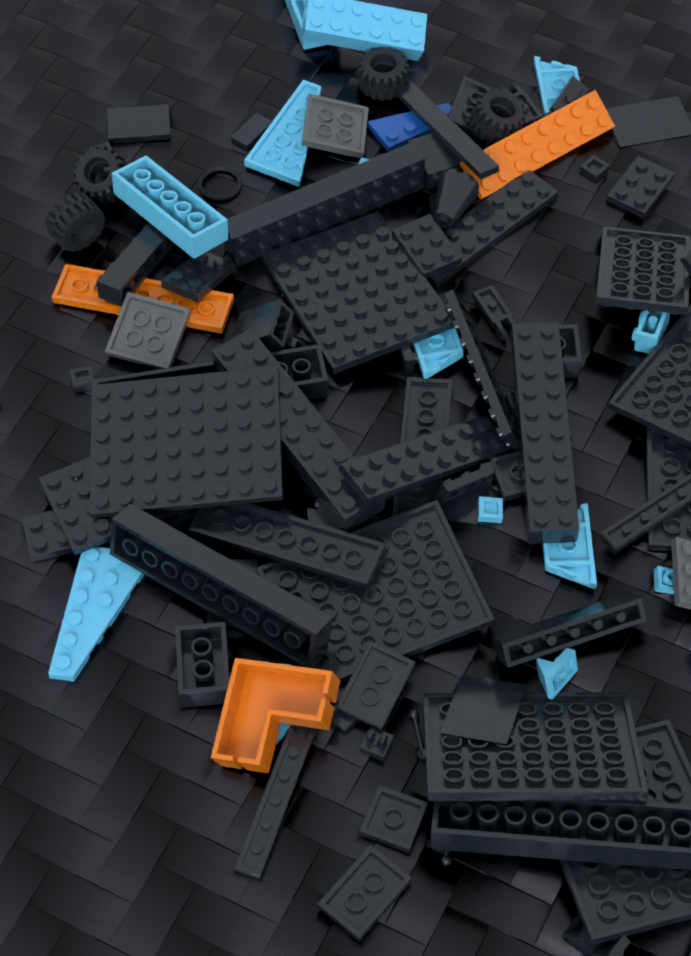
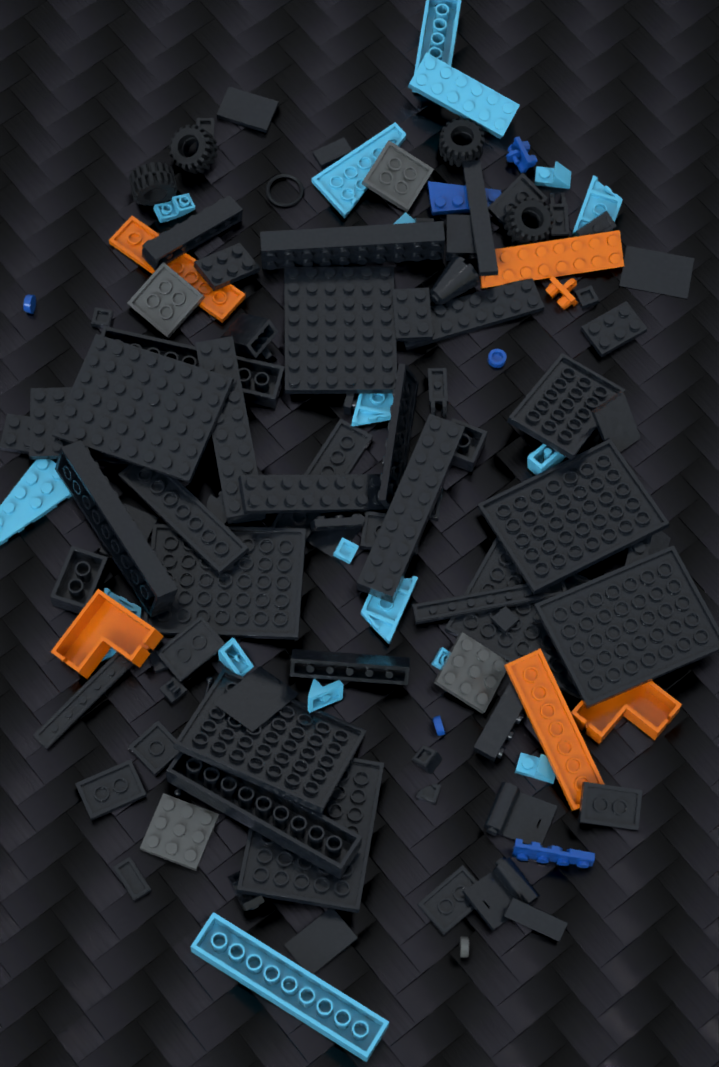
camera: 20 degrees right, 10 degrees up
medium azure brick [112,156,228,258] -> none
none -> dark grey plate [140,793,219,871]
none -> medium azure slope [153,193,196,223]
none -> medium azure slope [218,637,254,677]
none -> blue tile [488,349,507,368]
none -> blue hips [506,137,537,174]
none -> medium azure slope [534,161,571,189]
none -> orange hips [545,276,578,310]

